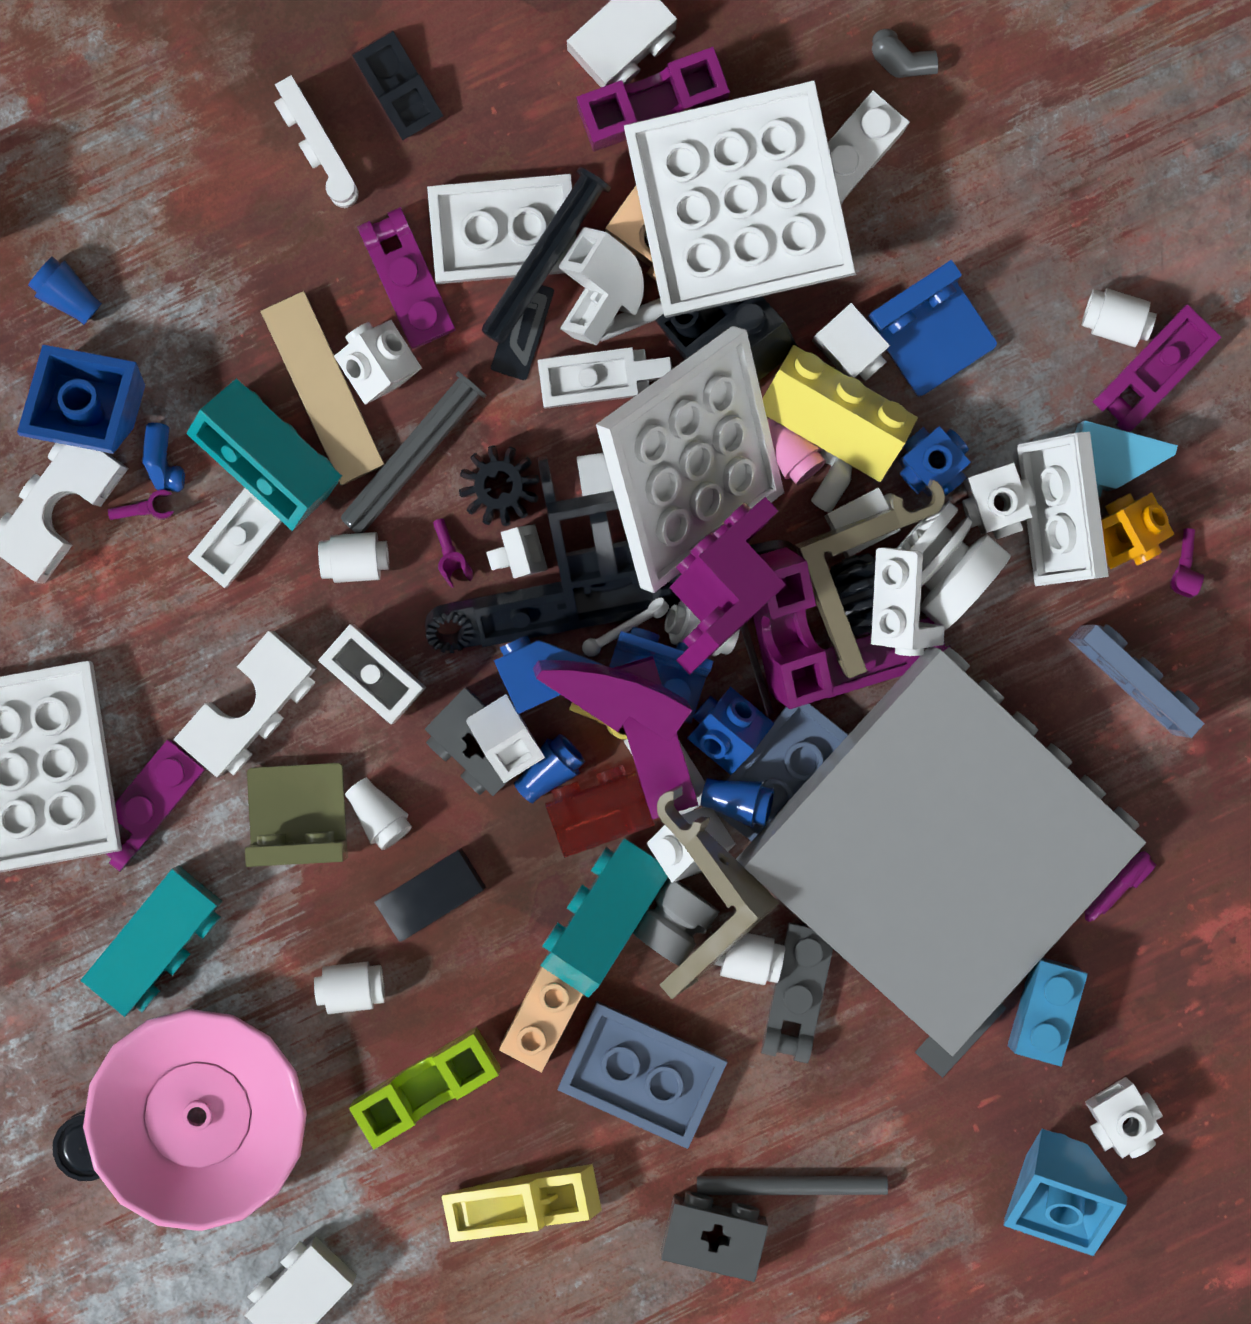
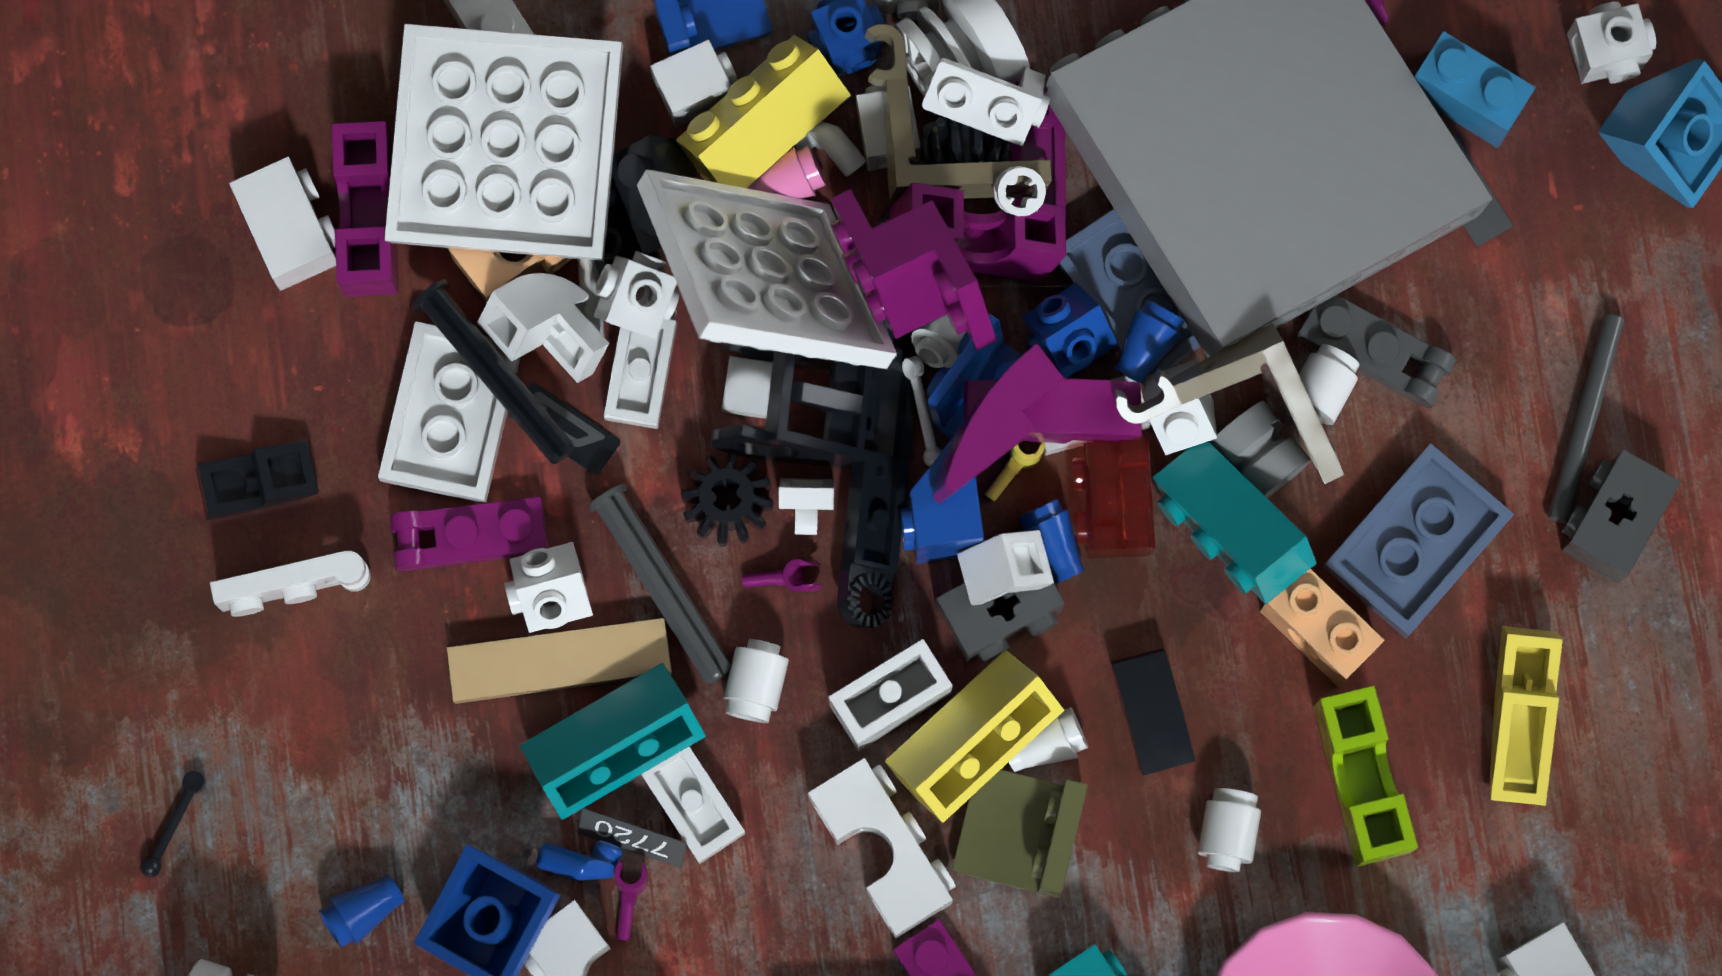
camera: 75 degrees left, 10 degrees down
none -> black hinge [140,771,206,877]
none -> dark grey sticker [578,808,687,869]
none -> white brick [593,251,679,340]
none -> light yellow brick [884,650,1064,823]
none -> white bush [993,166,1046,216]

